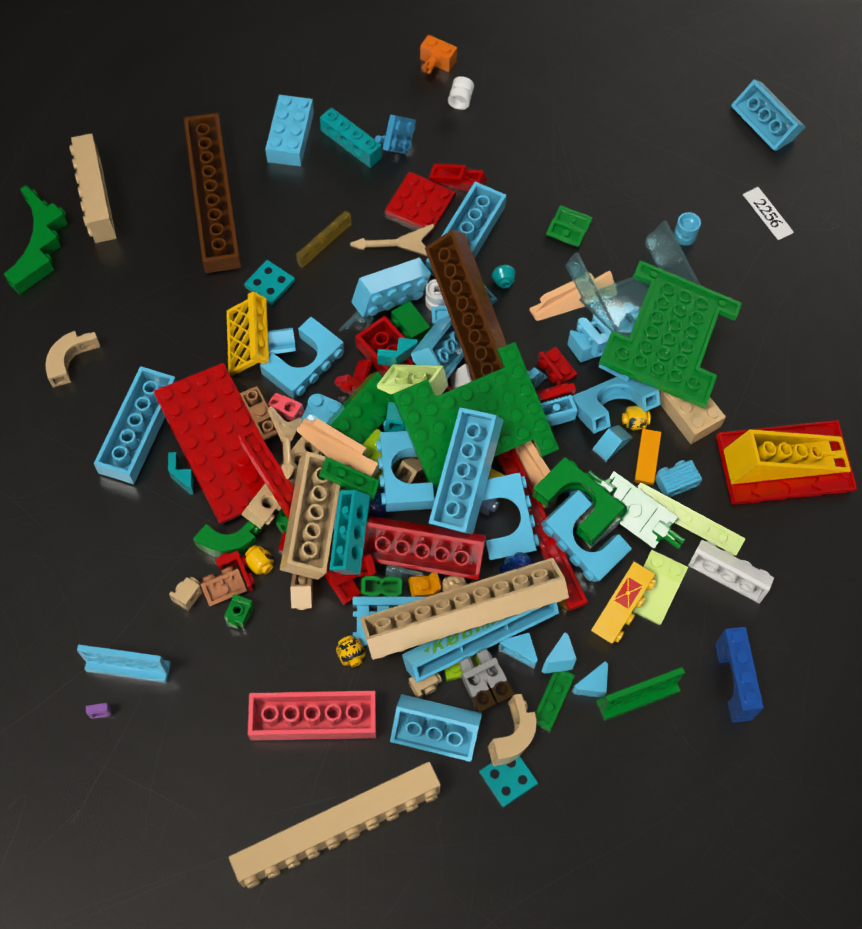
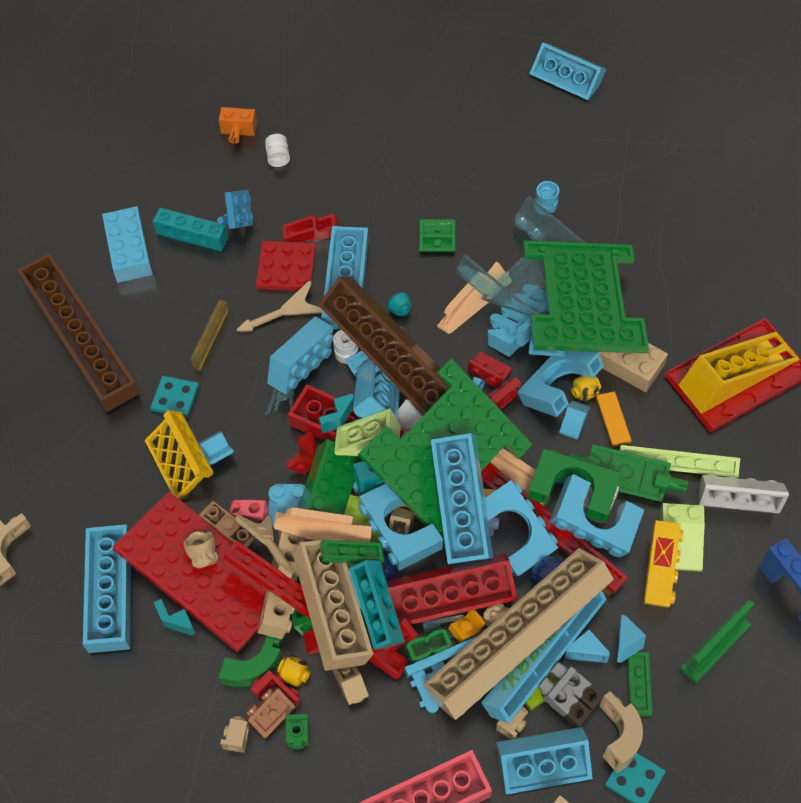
camera: 20 degrees left, 5 degrees down
medium azure arch [260,317,344,400] -> none
yellow head [336,636,366,668] -> none
green brick [391,301,430,343] -> none
medium azure brick [540,395,577,427] -> none
medium azure slope [572,661,608,698] -> none
medium azure brick [655,460,702,498] -> none
white sticker [743,187,794,240] -> none
none -> tan hair [183,531,218,568]

